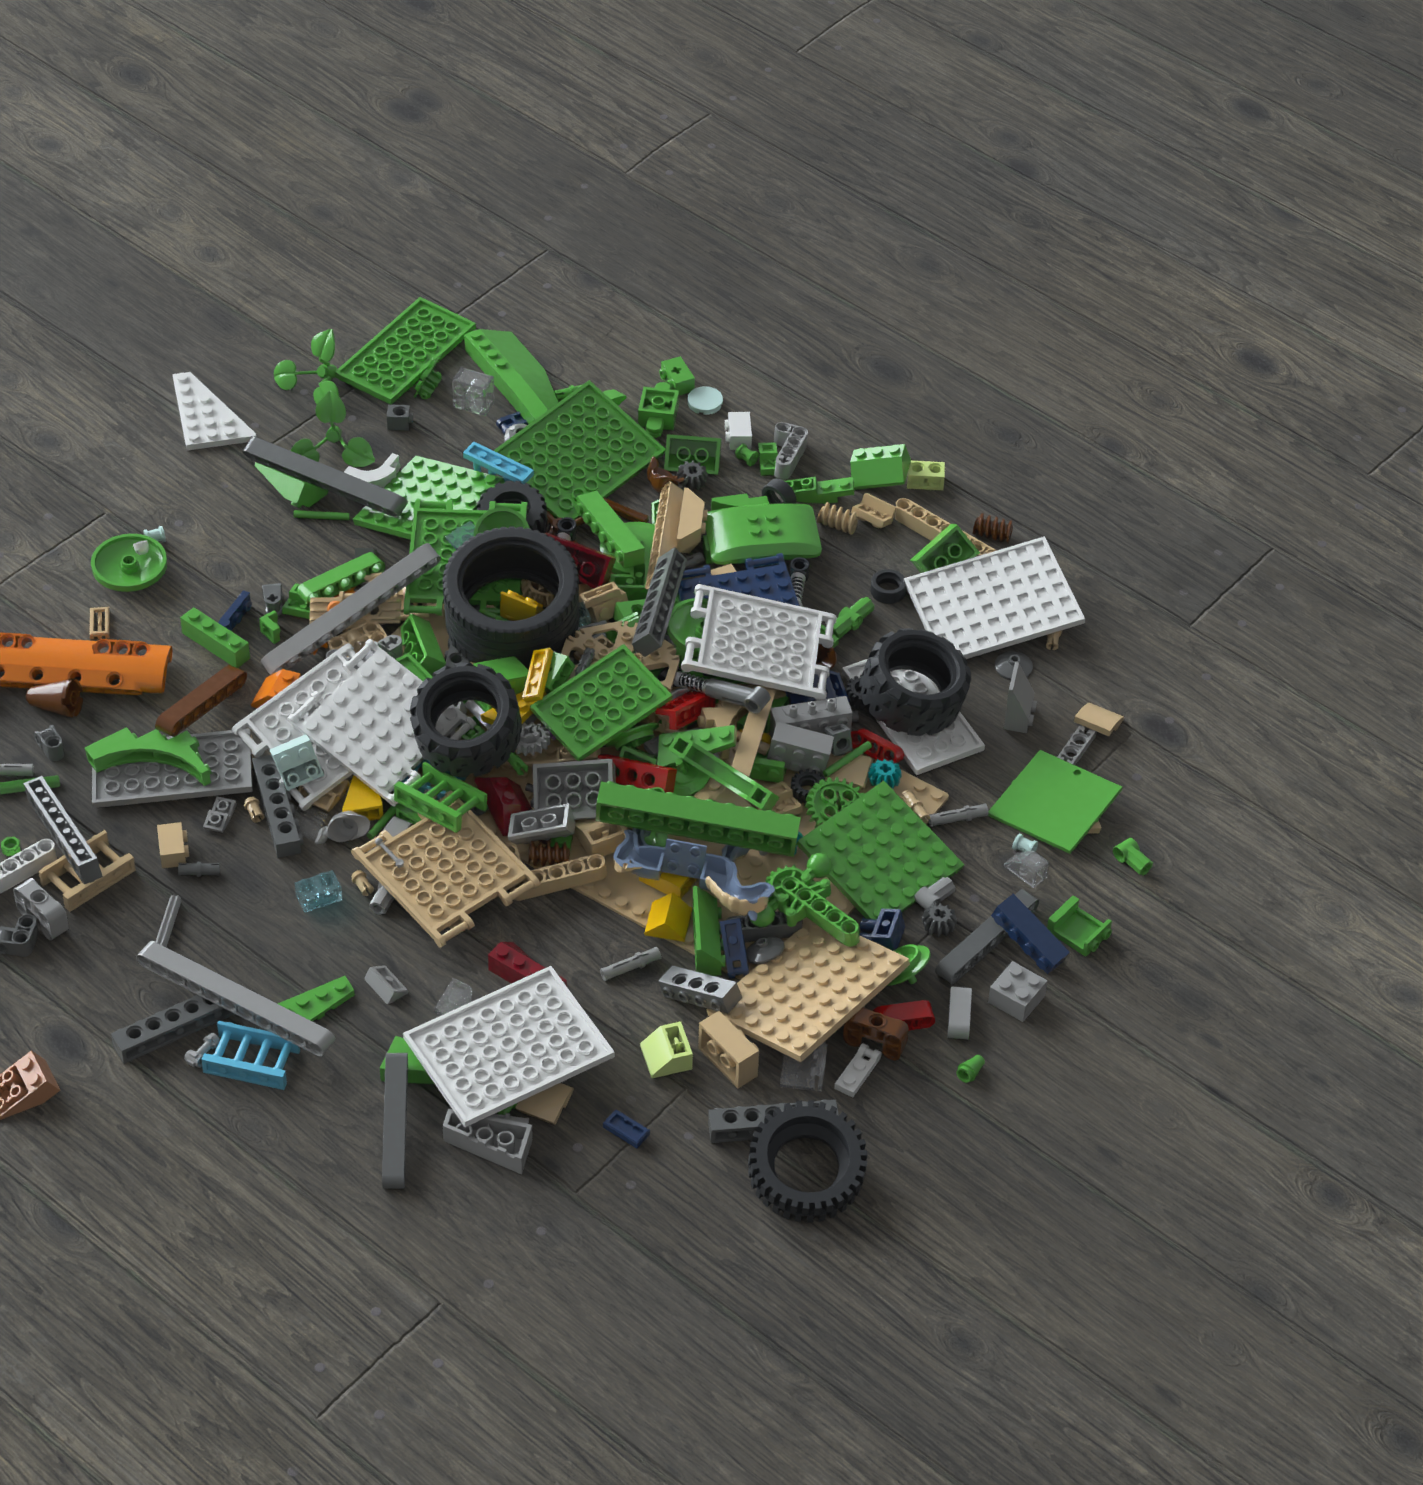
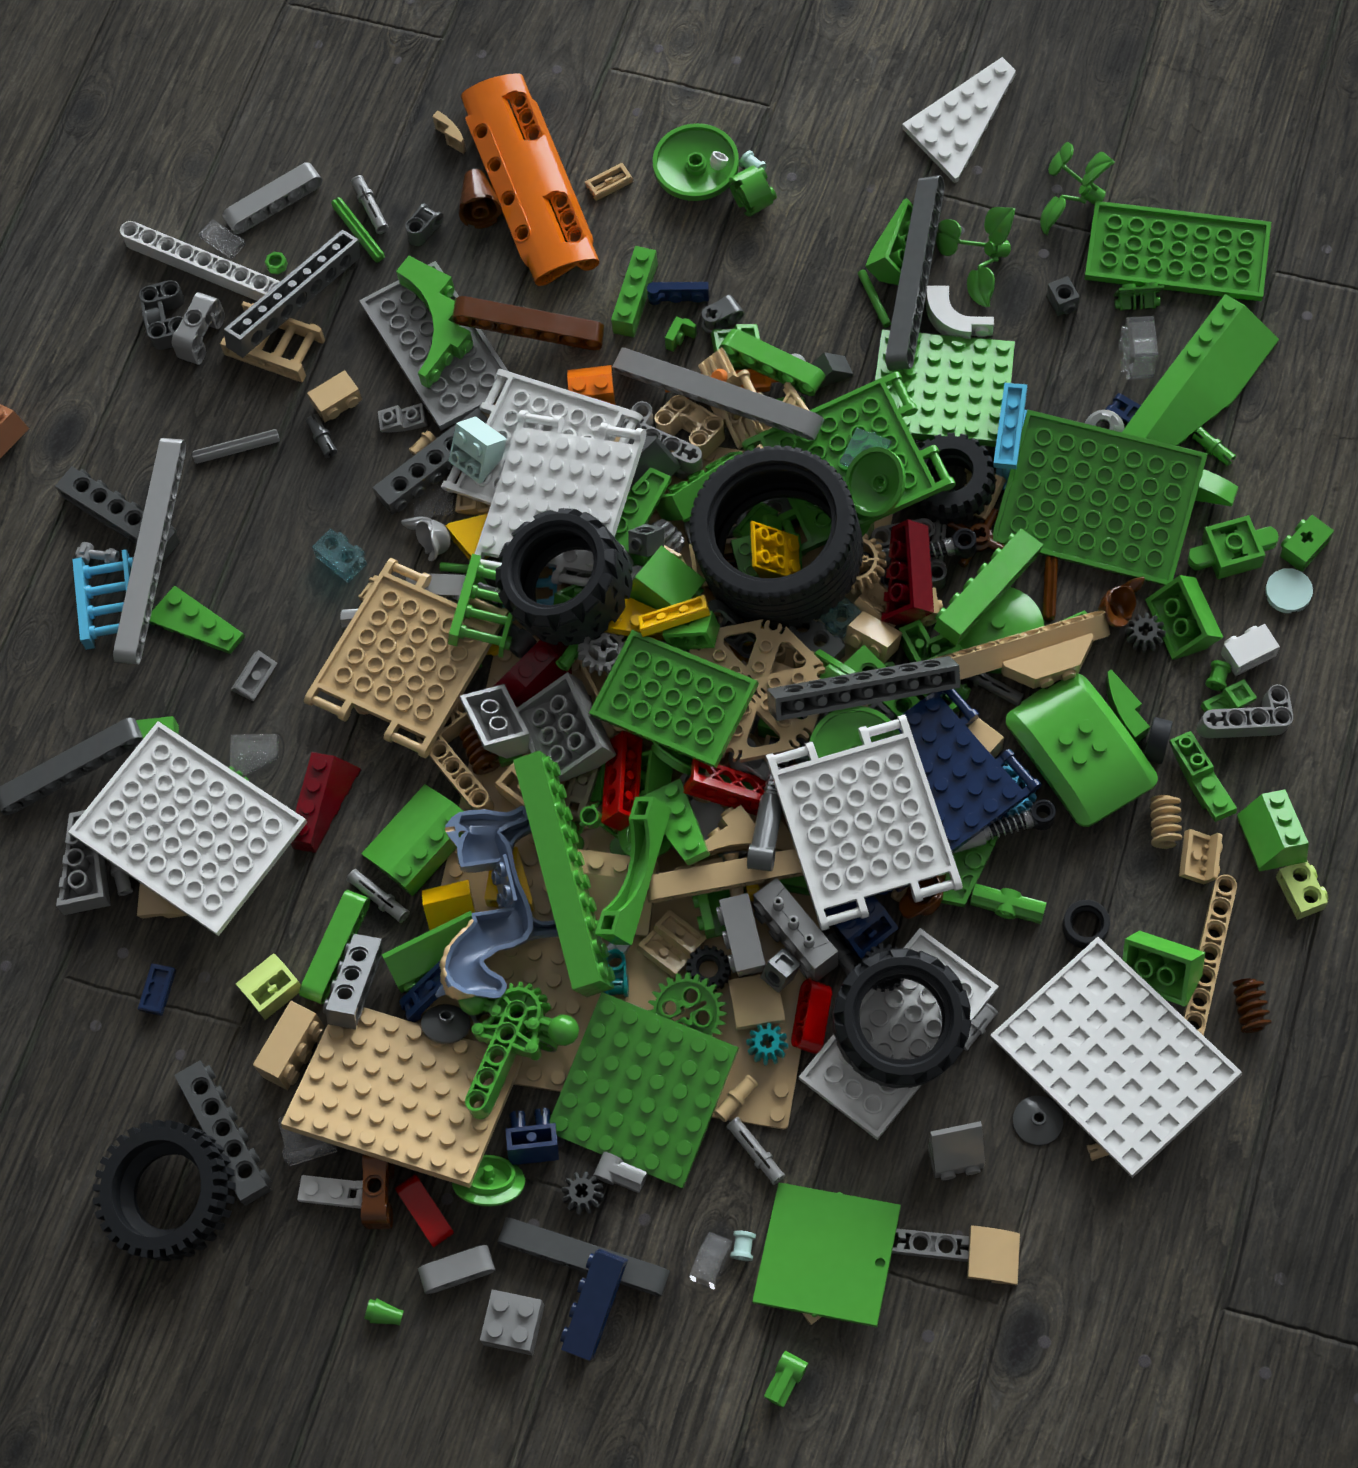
camera: 75 degrees right, 20 degrees up
light grey hinge [375,838,404,868] -> none
dark grey axle [575,647,595,676] -> none
tan tile [579,582,621,608] -> none
bright green bar [823,741,872,777] -> none
bright green panel [1047,896,1112,957] -> none
none -> bright green beam [299,890,370,1005]
none -> bright green slope [361,784,463,897]
none -> bright green brick [729,165,777,217]

